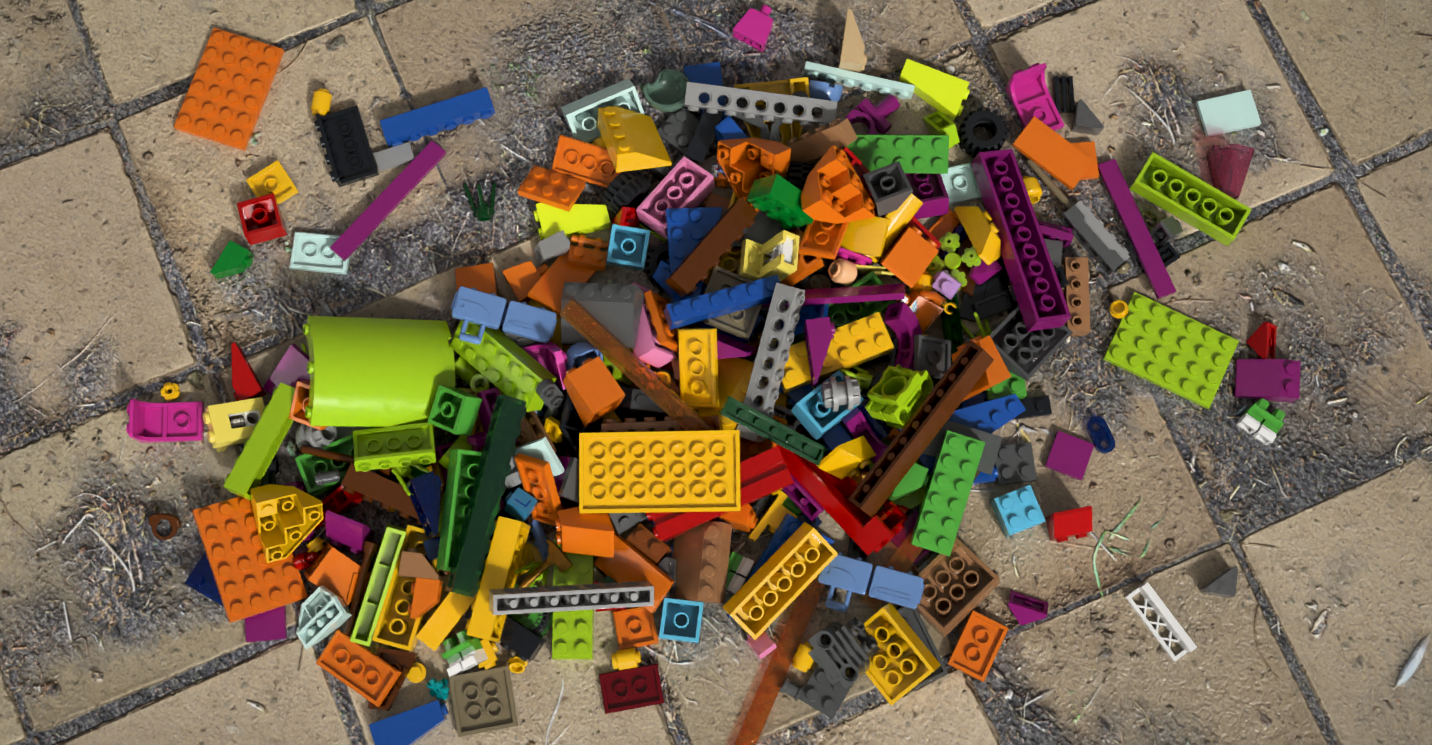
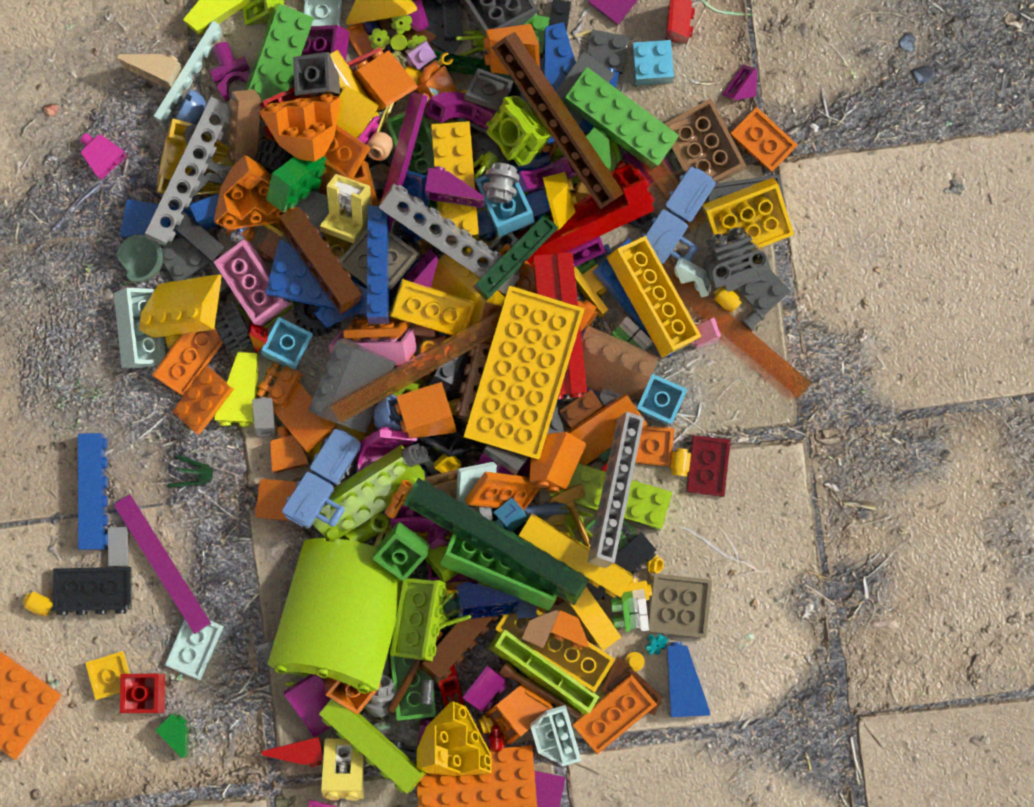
camera: 70 degrees left, 5 degrees up
none -> orange pin [385,480,413,518]
none -> light aqua slope [674,258,711,297]

